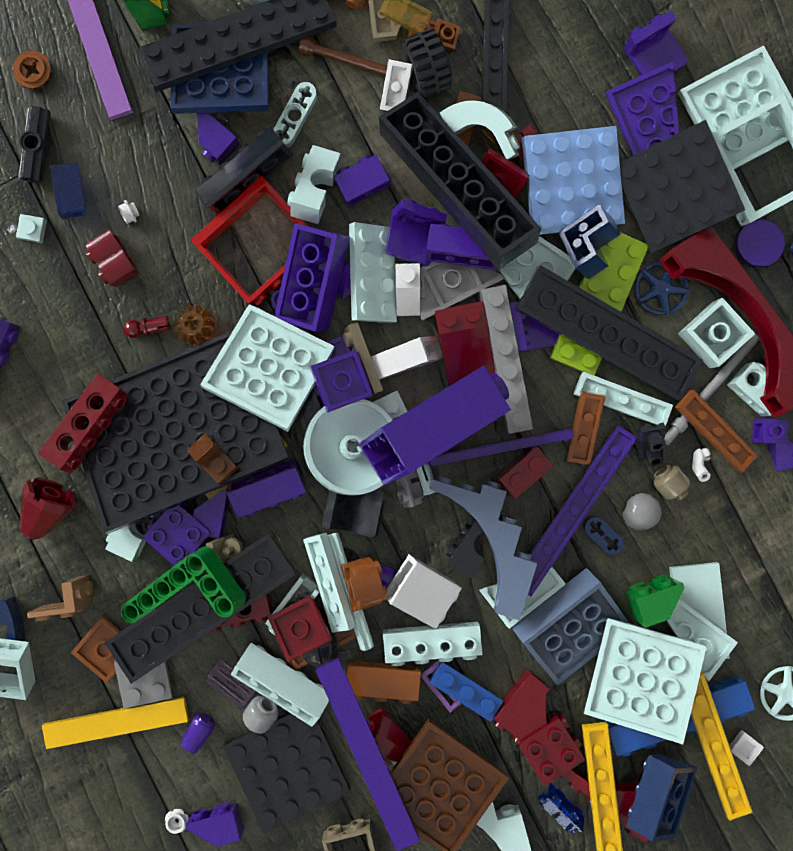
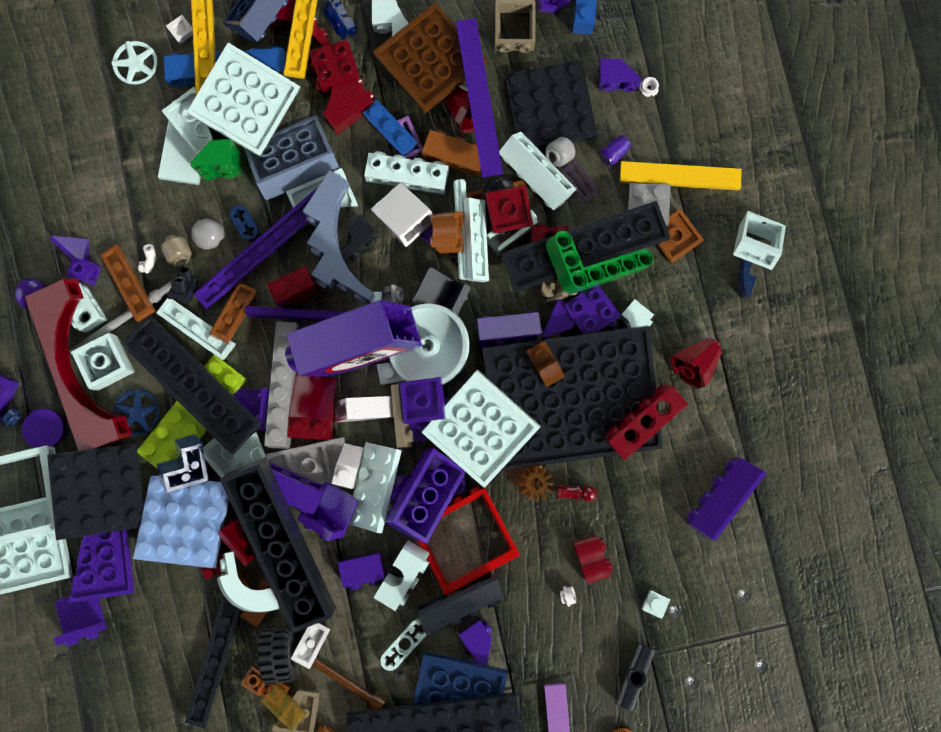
camera: 160 degrees left, 5 degrees down
medium nougat bracket [27,575,93,621] -> none
clear blue hinge [50,163,86,219] -> none

